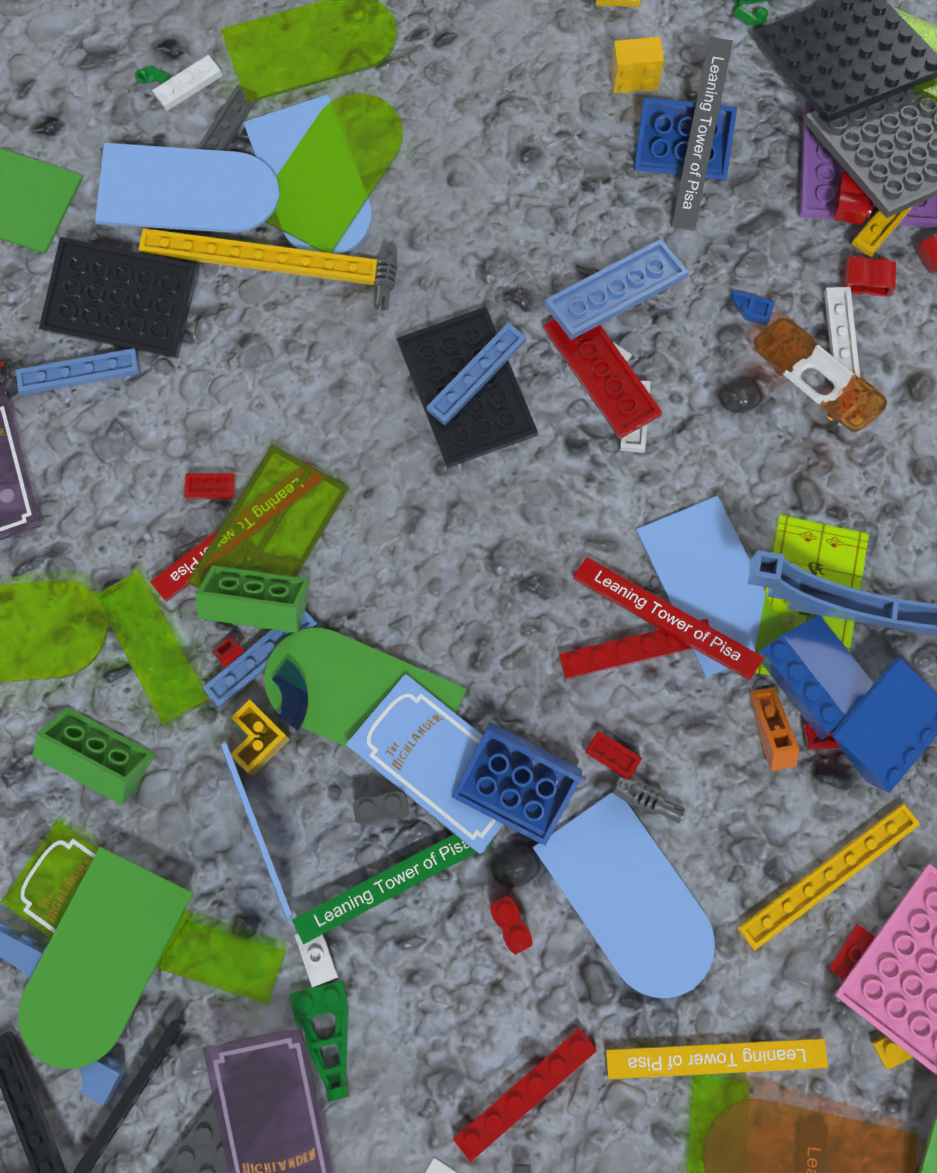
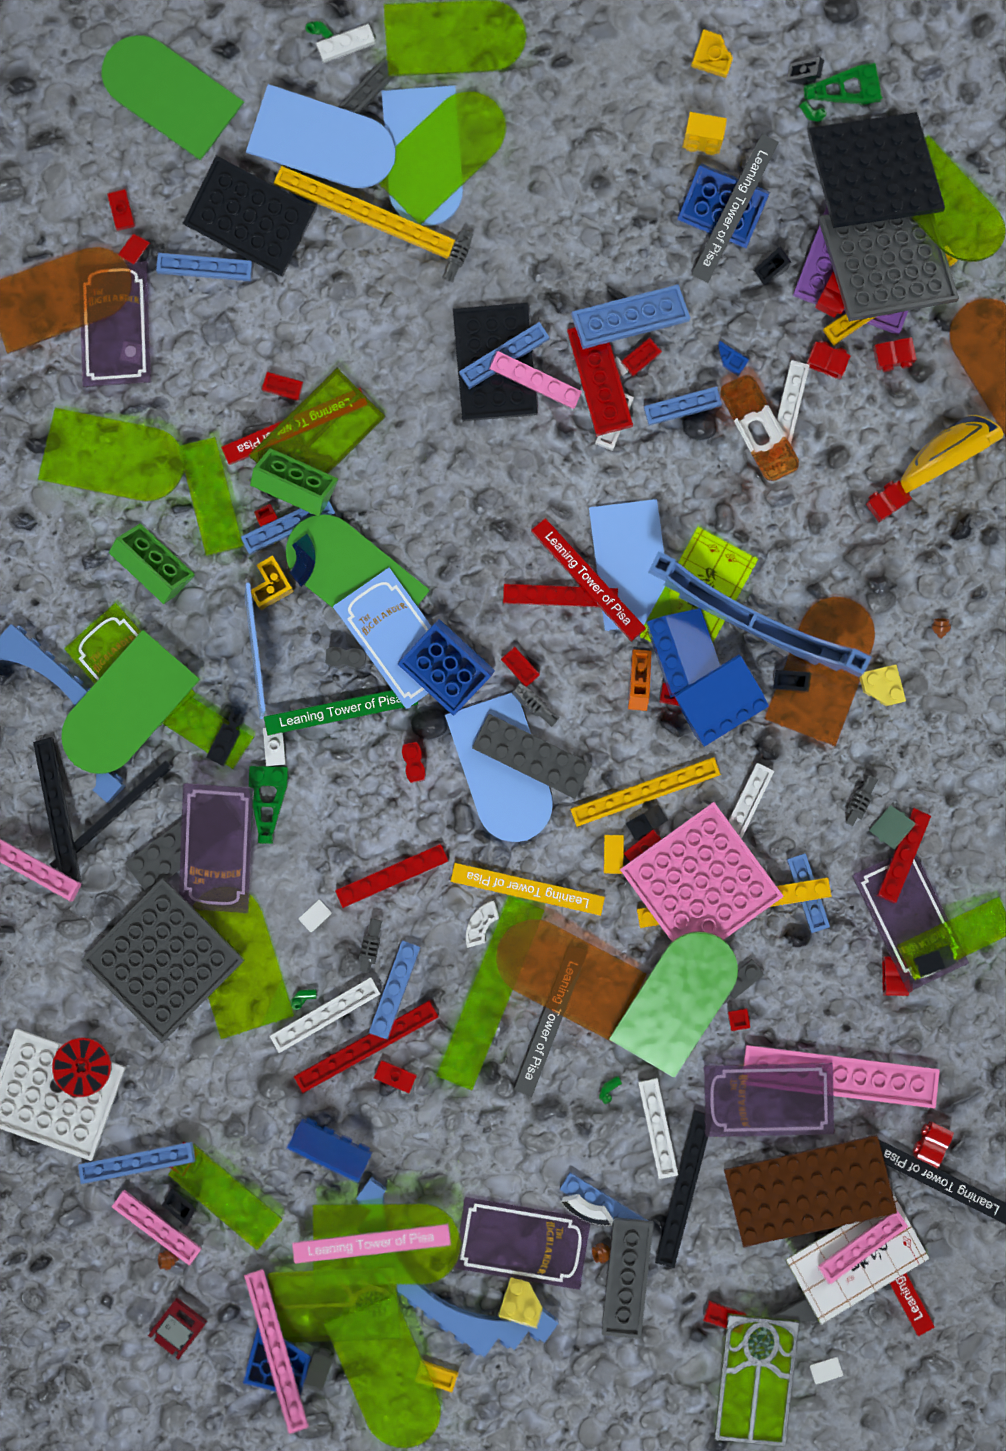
camera: 10 degrees right, 10 degrees up
none -> black plate [206,713,245,766]
none -> white tile [466,900,499,948]
none -> dark grey plate [472,714,592,799]
none -> bright pink plate [489,351,582,409]
none -> yellow tile [603,835,624,874]
none -> red plate [621,338,662,377]
none -> black slope [625,804,668,840]
none -> medium blue plate [644,386,722,426]
none -> black slope [753,247,791,285]

